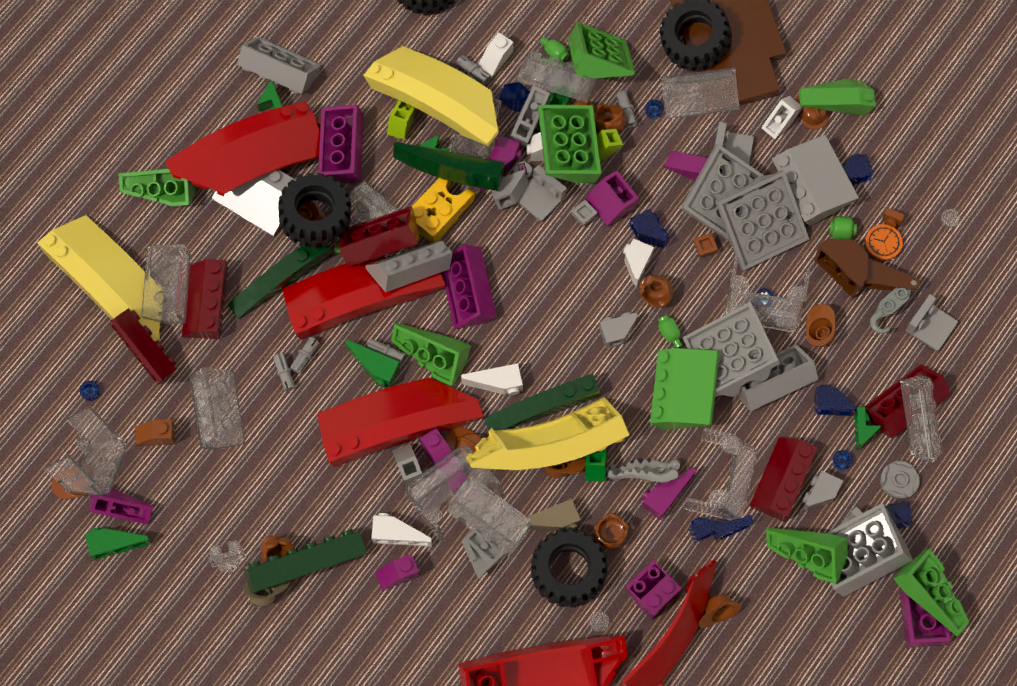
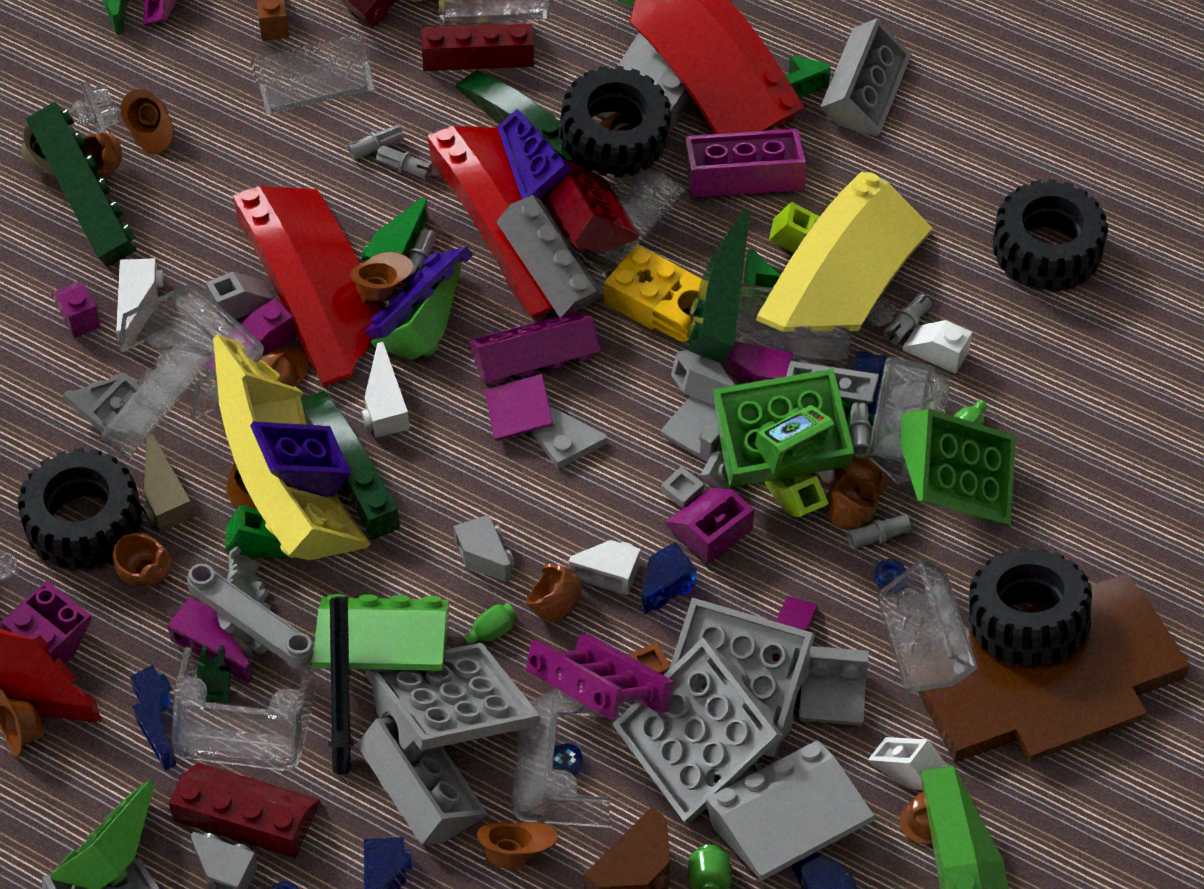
camera: 85 degrees right, 15 degrees down
none -> dark orange piece [120,89,174,153]
none -> light grey piece [187,564,313,669]
none -> dark green plate [196,645,231,701]
none -> dark purple slope [250,421,351,497]
none -> black axle [328,596,354,774]
none -> dark orange piece [350,252,414,305]
none -> dark purple wing [365,246,473,340]
none -> magenta piece [484,374,553,441]
none -> dark purple wing [497,109,572,199]
none -> magenta fence [526,634,675,720]
none -> light grey wing [530,407,607,469]
none -> light grey plate [700,451,730,489]
none -> bright green slope [755,405,834,475]
none -> light grey axle [848,402,872,458]

